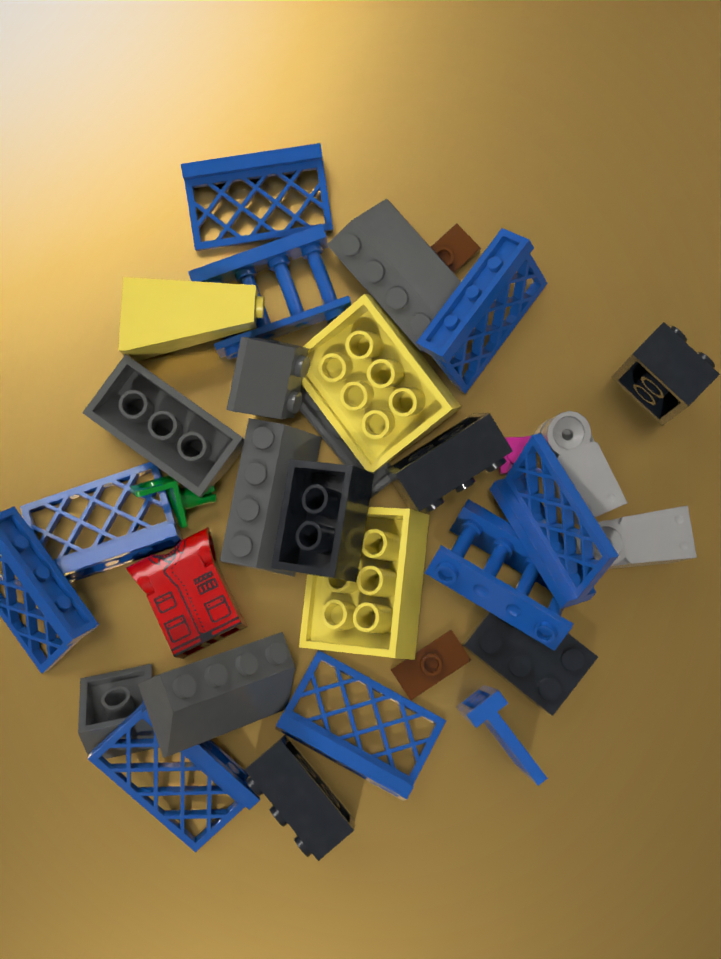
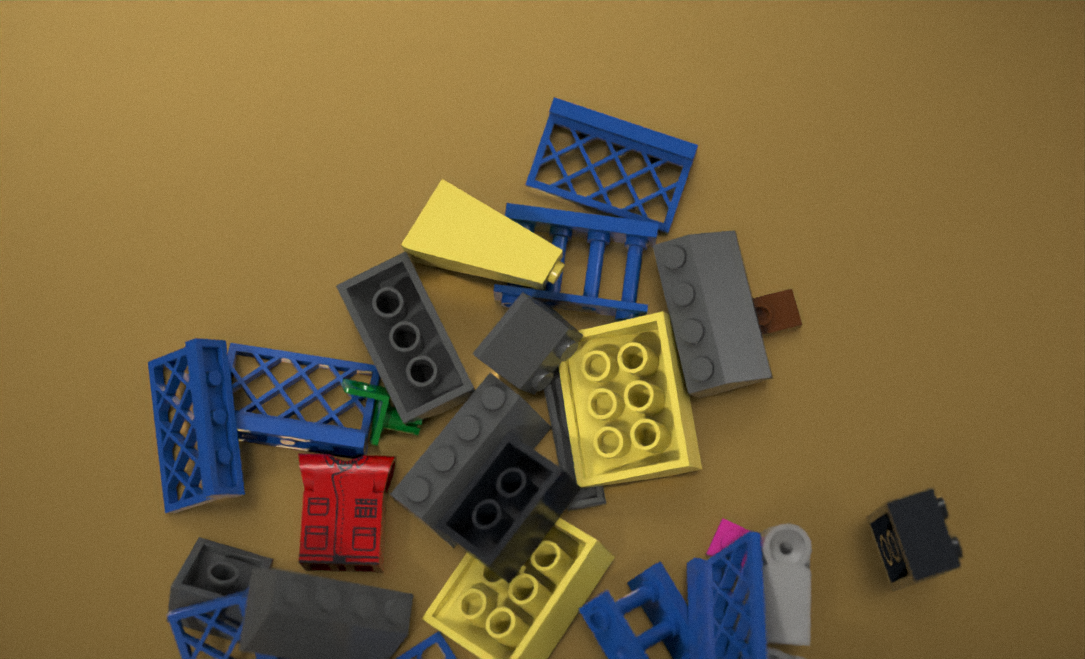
camera: 25 degrees right, 5 degrees down
black brick [385,413,513,513] -> none
blue fence [416,228,548,394] -> none

